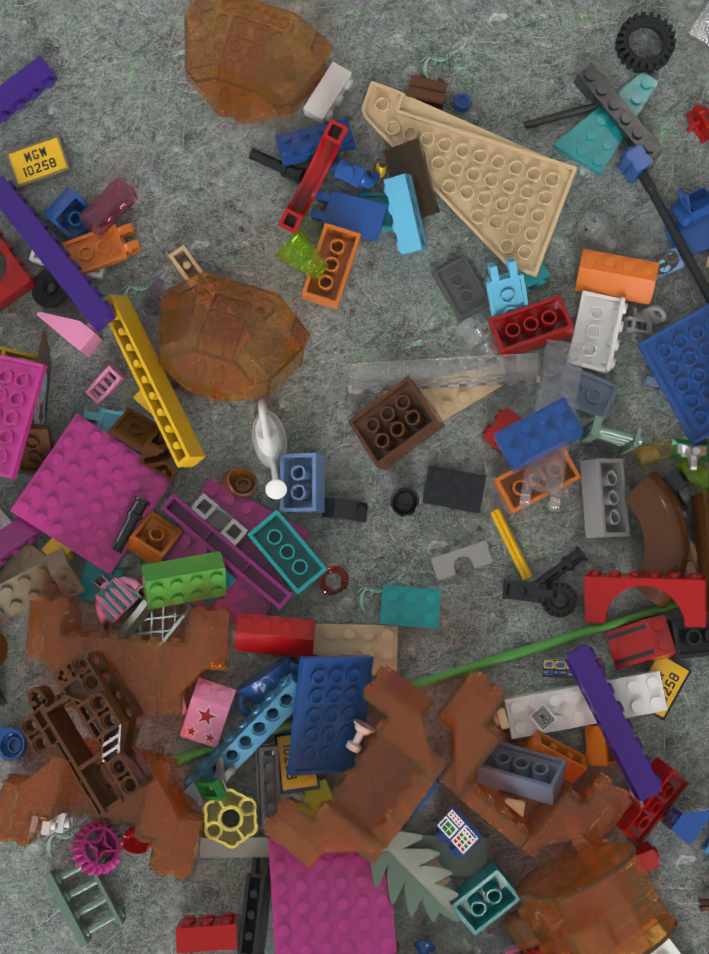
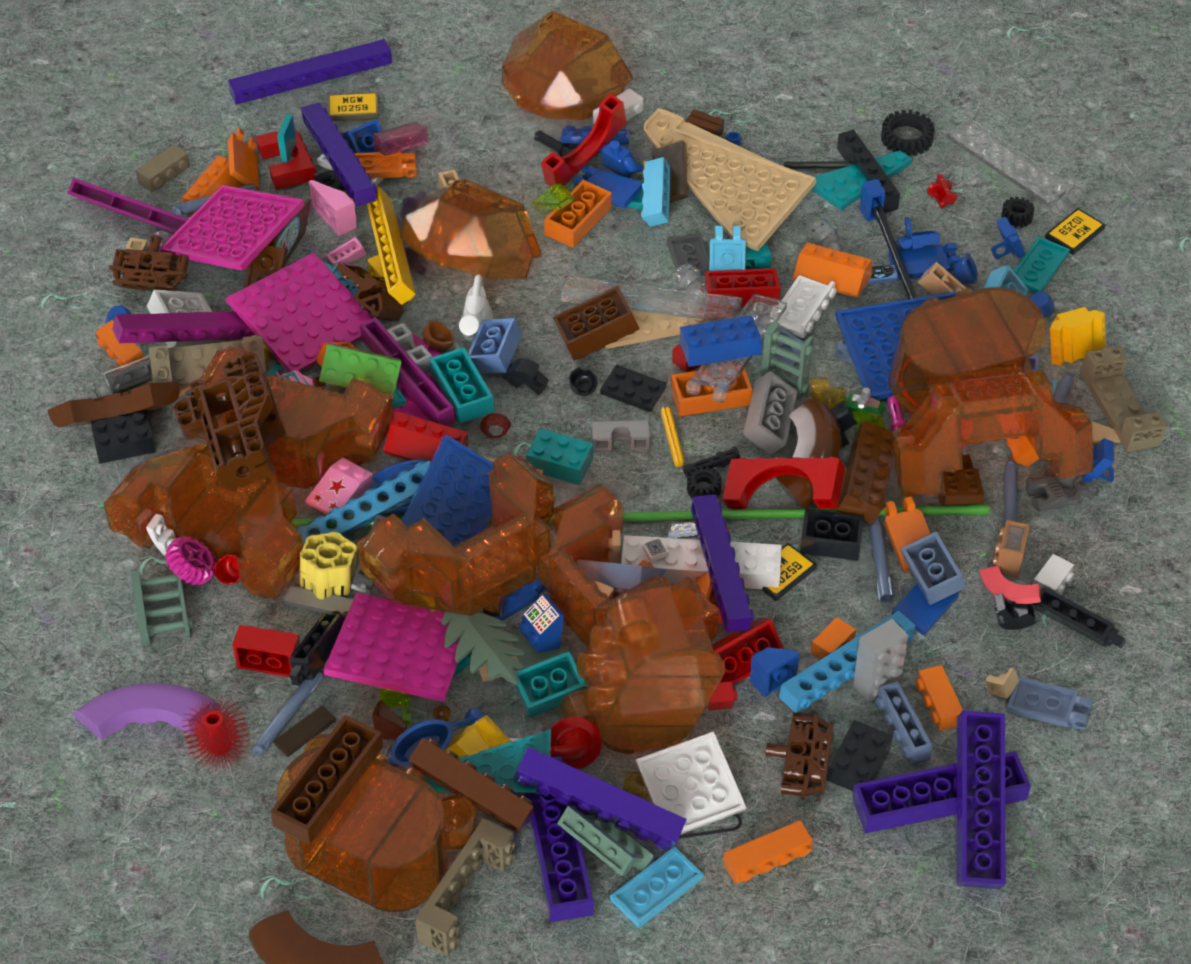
camera: 10 degrees right, 35 degrees down
black pin [111,495,151,554] -> none
green piece [194,757,235,801] -> none
white piece [345,719,375,753] -> none
black hinge [502,579,557,603] -> none
red slope [605,615,676,670] -> none
light grey piece [623,305,667,343] -> none

